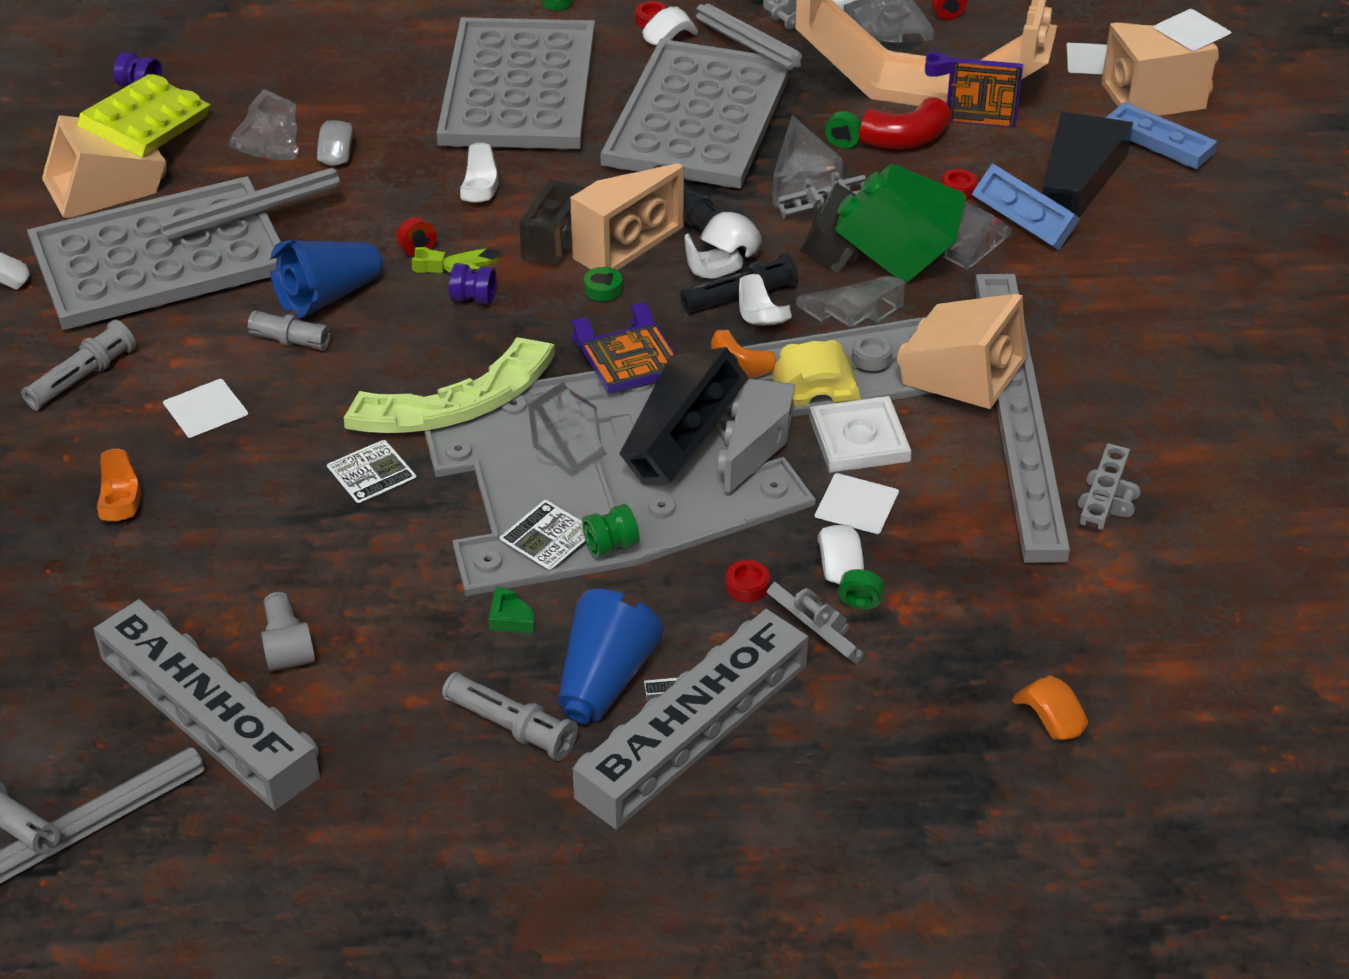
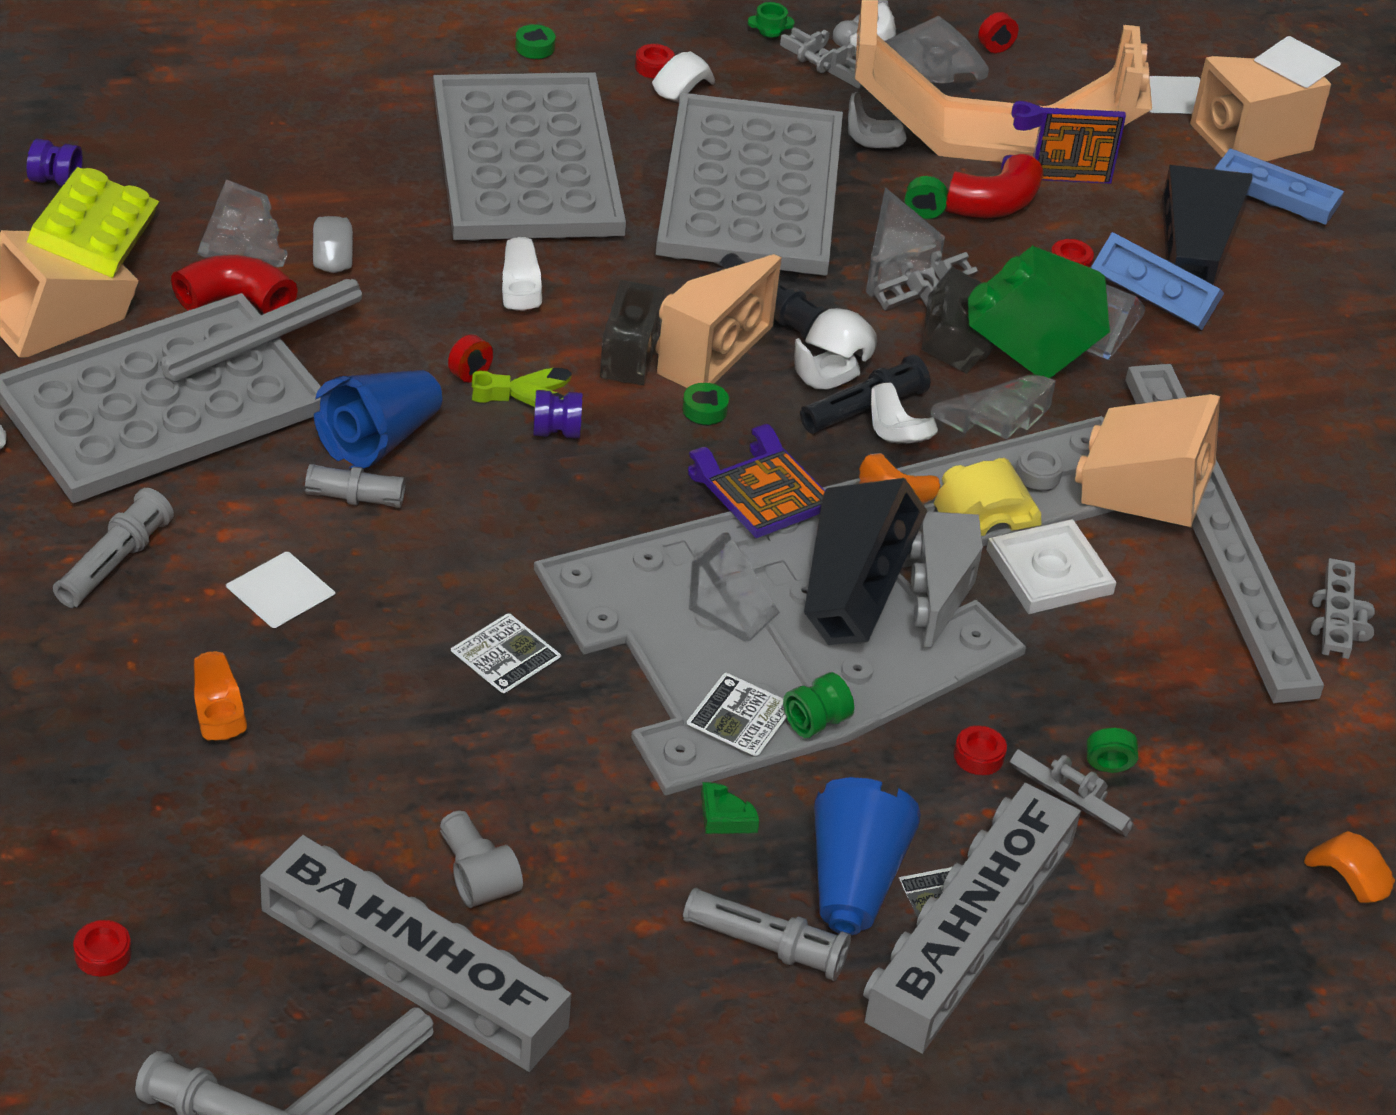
camera: 15 degrees left, 0 degrees up
yellowish green tile [343,337,555,433] -> none
light grey axle [696,3,802,70] -> none
white sticker [815,473,899,534] -> none
white hair [817,525,864,584] -> none
none -> red cylinder [171,254,298,314]
none -> light grey hair [848,92,907,149]

